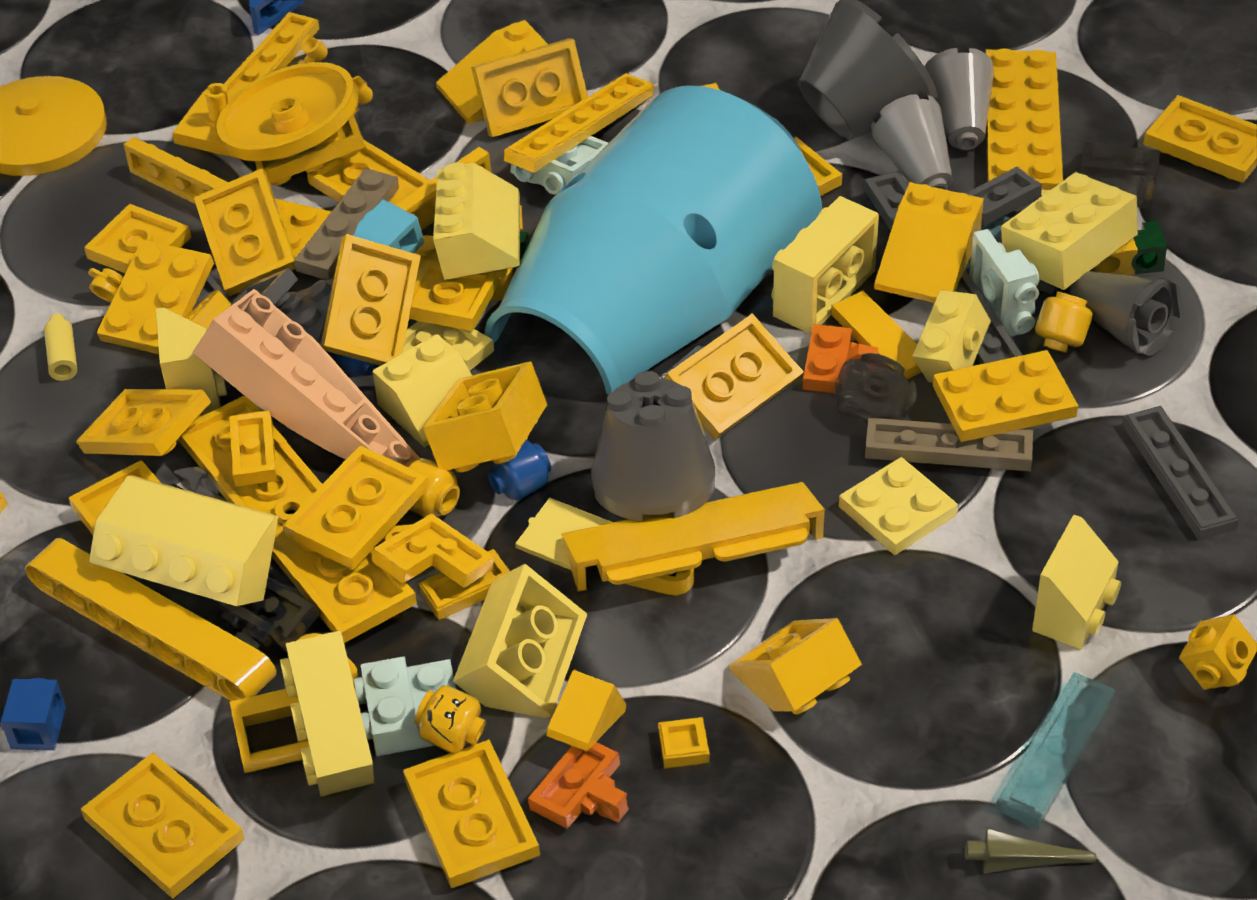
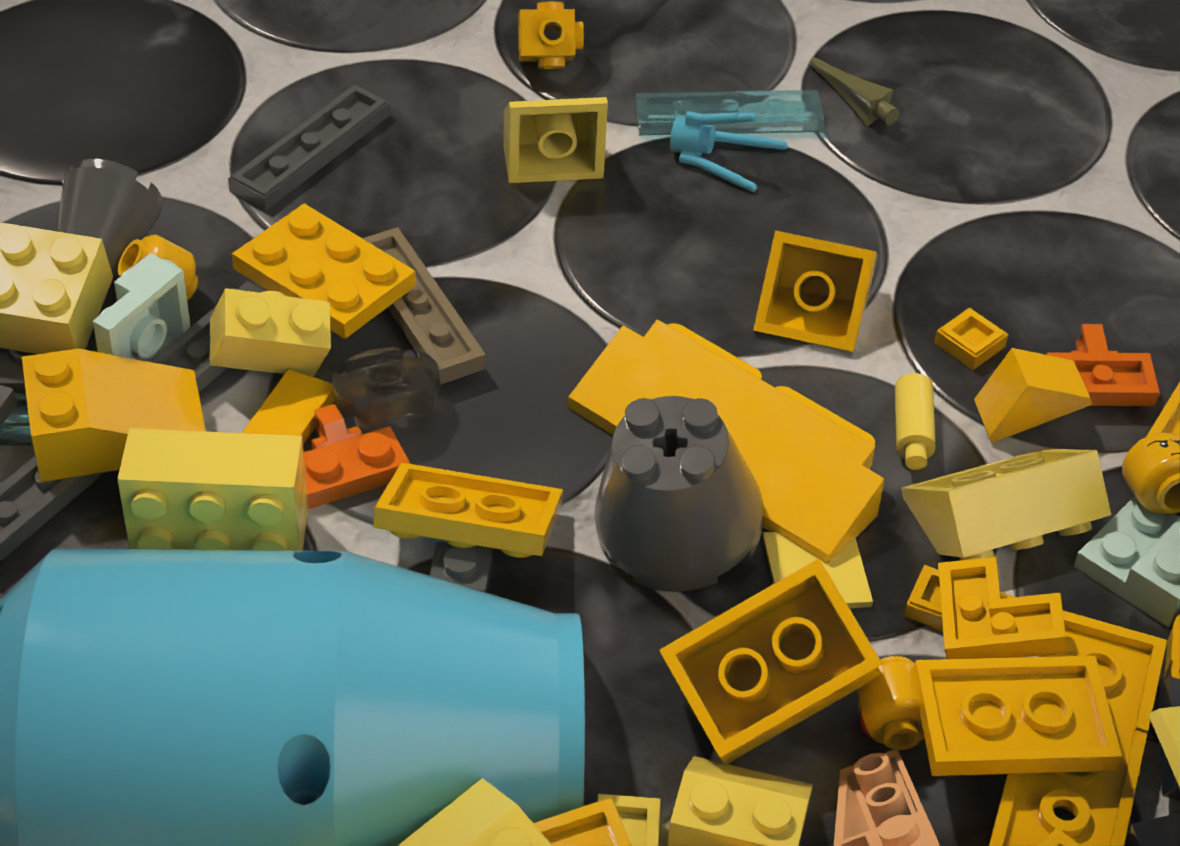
camera: 130 degrees left, 0 degrees up
light yellow plate [839,457,958,556] -> none
none -> medium azure plant [670,111,788,192]
none -> light yellow cylinder [895,373,936,470]

